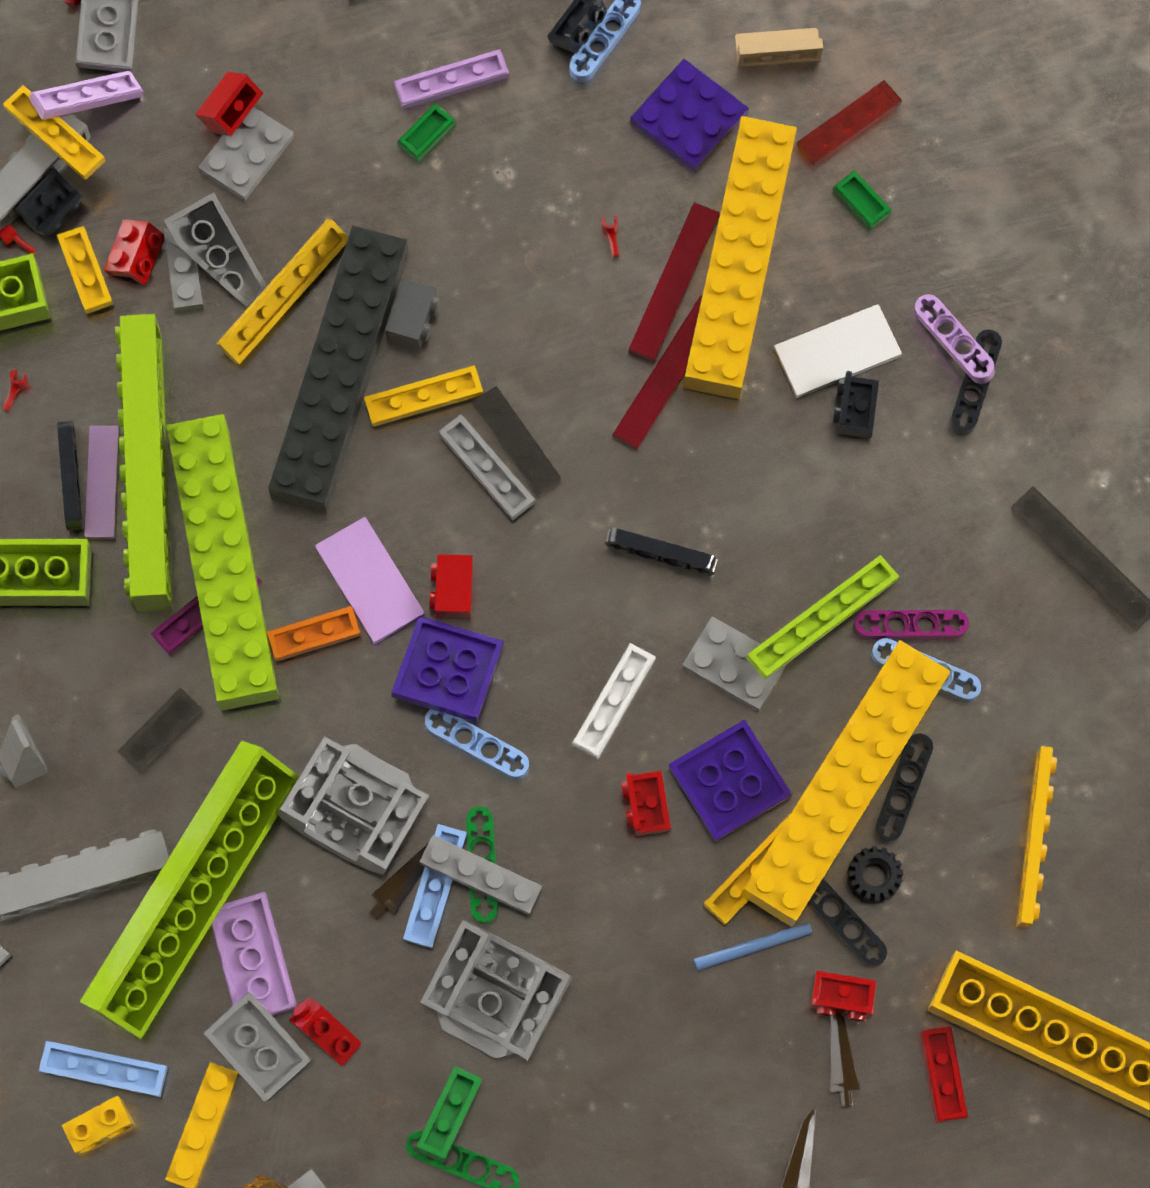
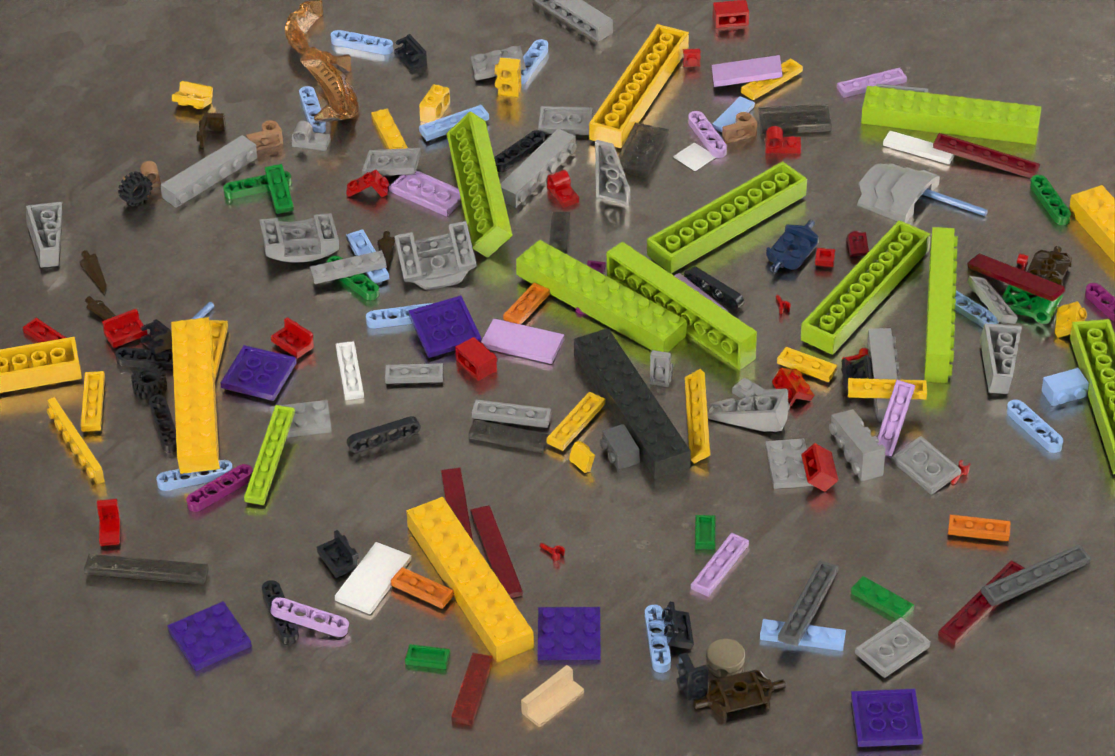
camera: 145 degrees right, 30 degrees down
none -> yellow plate [81,371,105,432]
none -> red bracket [97,499,120,546]
none -> black hinge [140,319,172,354]
none -> dark purple plate [167,601,252,671]
none -> light grey plate [385,363,443,384]
none -> orange plate [391,567,454,609]
none -> black beam [494,130,545,172]
none -> red plate [547,170,579,208]
none -> yellow tile [569,441,595,473]
none -> light grey plate [650,350,674,387]
none -> light grey wedge [829,409,885,481]

